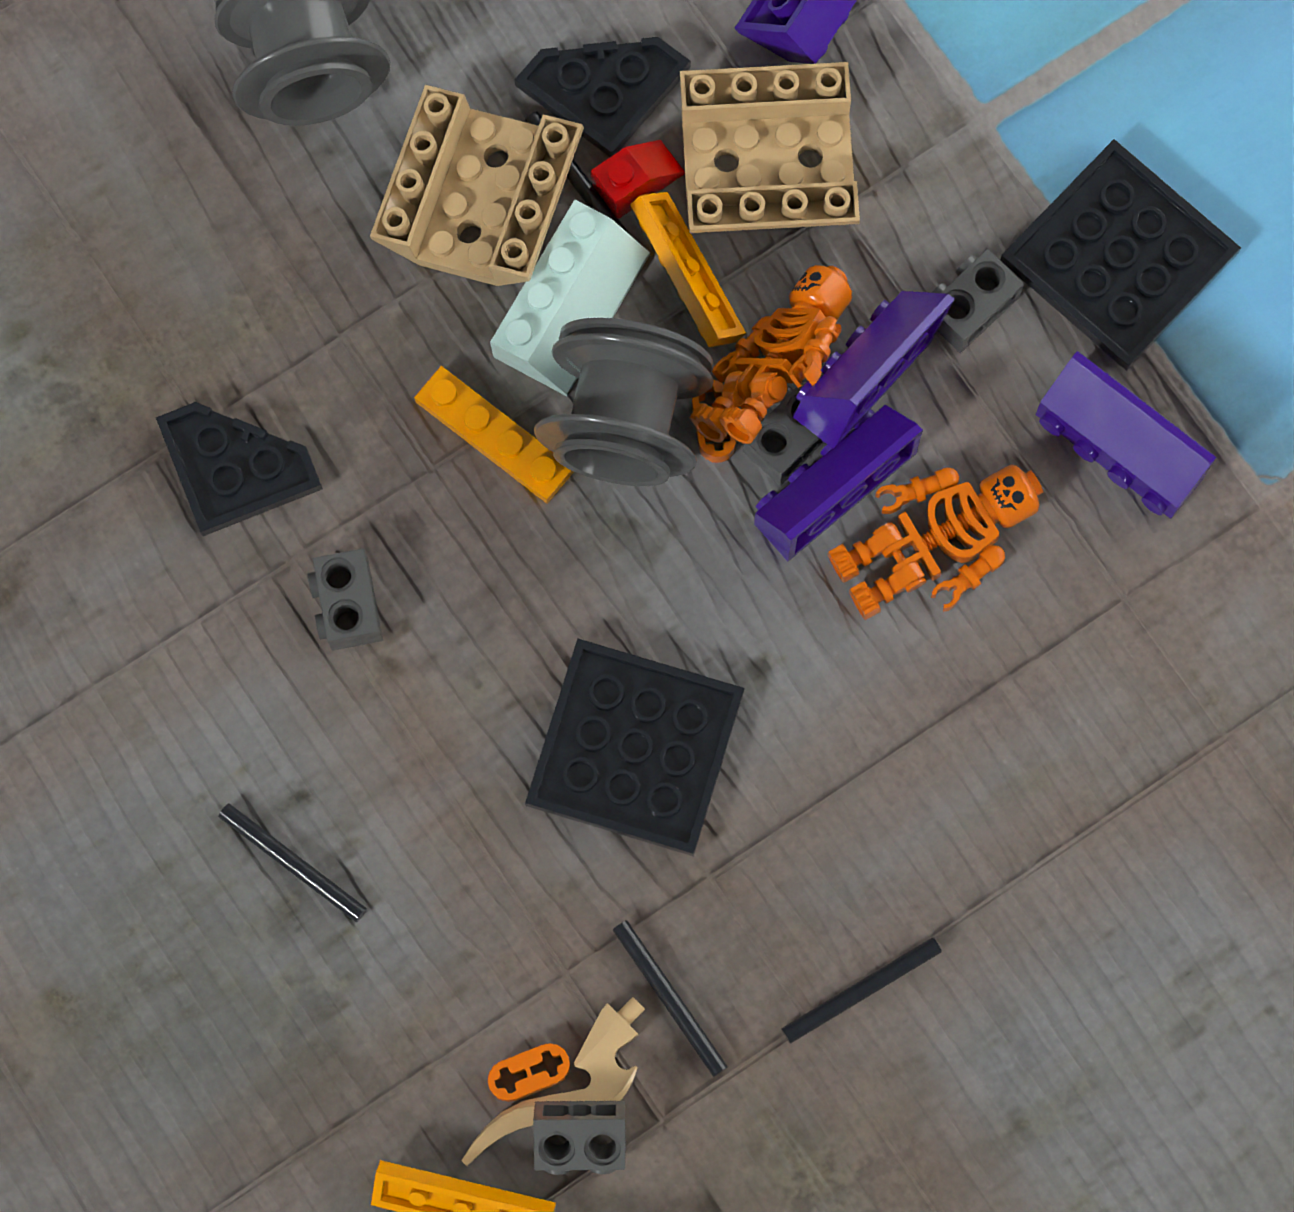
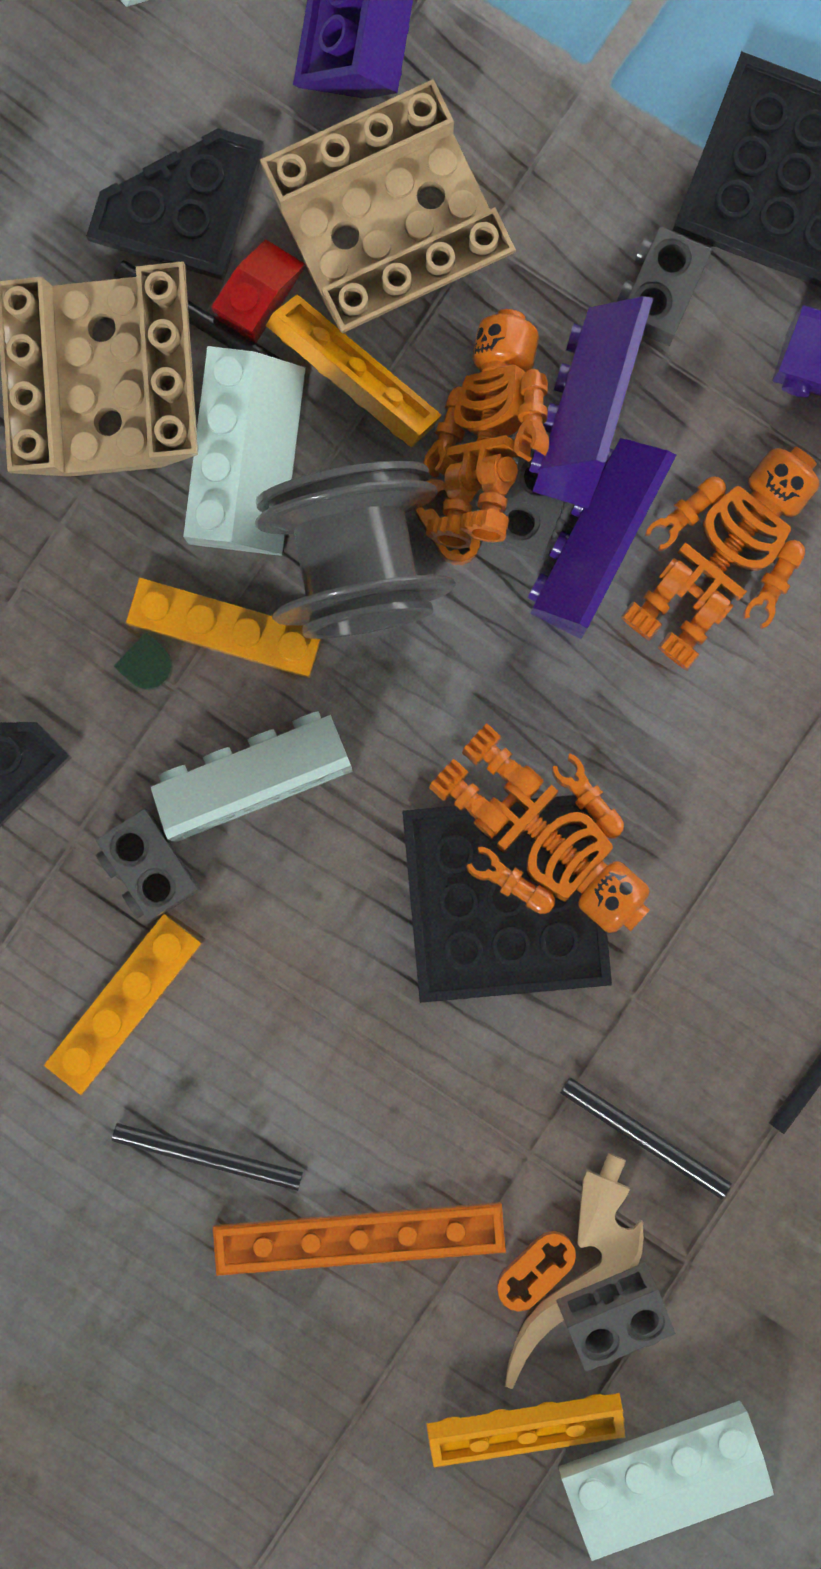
camera: 25 degrees left, 10 degrees up
none -> light orange plate [43,914,203,1095]
none -> clear green tile [114,632,173,691]
none -> light aqua slope [151,711,353,842]
none -> orange tile [213,1202,506,1276]
none -> orange piece [429,723,650,933]

